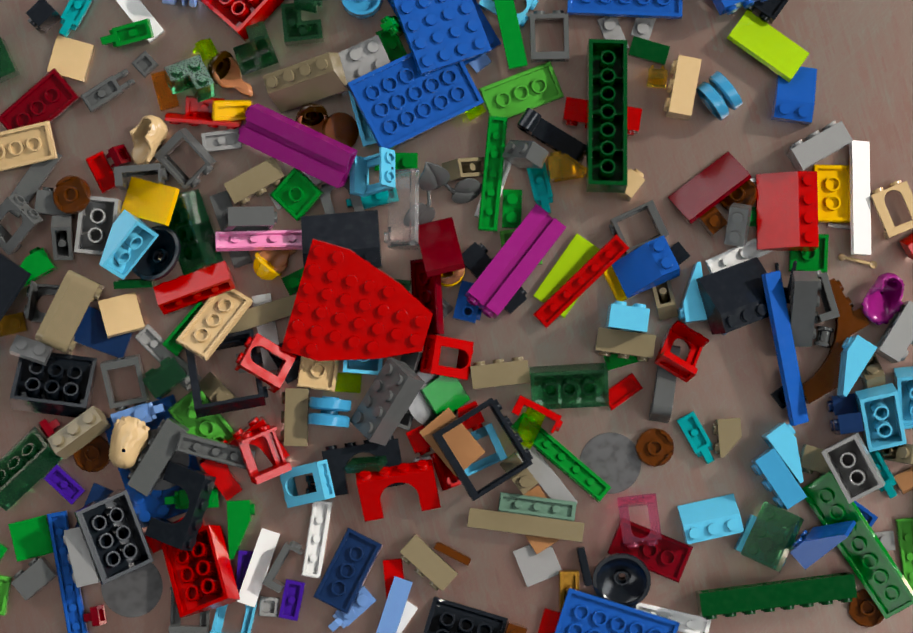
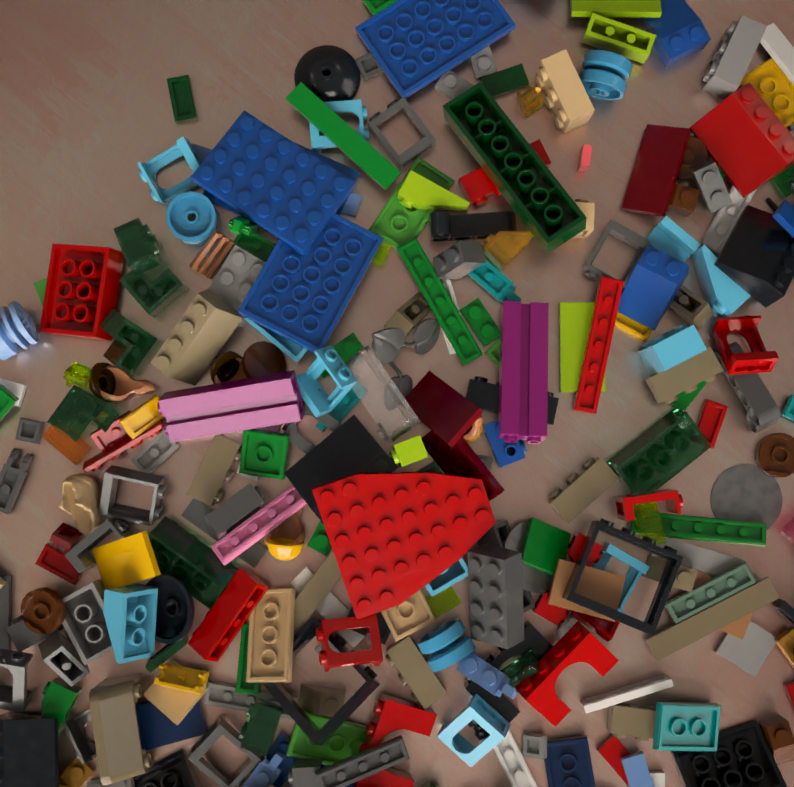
camera: 40 degrees left, 0 degrees up
panel [236,424,292,485] -> none
red panel [420,334,474,380] -> none
reddish brown tile [434,542,471,566] -> none
none -> yellow hinge [154,663,210,695]
none -> nougat tile [189,230,234,279]
none -> lime brick [389,435,428,467]
none -> lime slope [398,170,470,211]
none -> medium blue hinge [456,652,518,700]
none -> light grey tile [523,732,547,759]
none -> coral tile [577,144,592,173]
none -> white tile [580,674,674,714]
none -> lime brick [581,13,656,64]
none -> medium azure panel [646,216,701,262]
none -> teal tile [653,702,721,752]

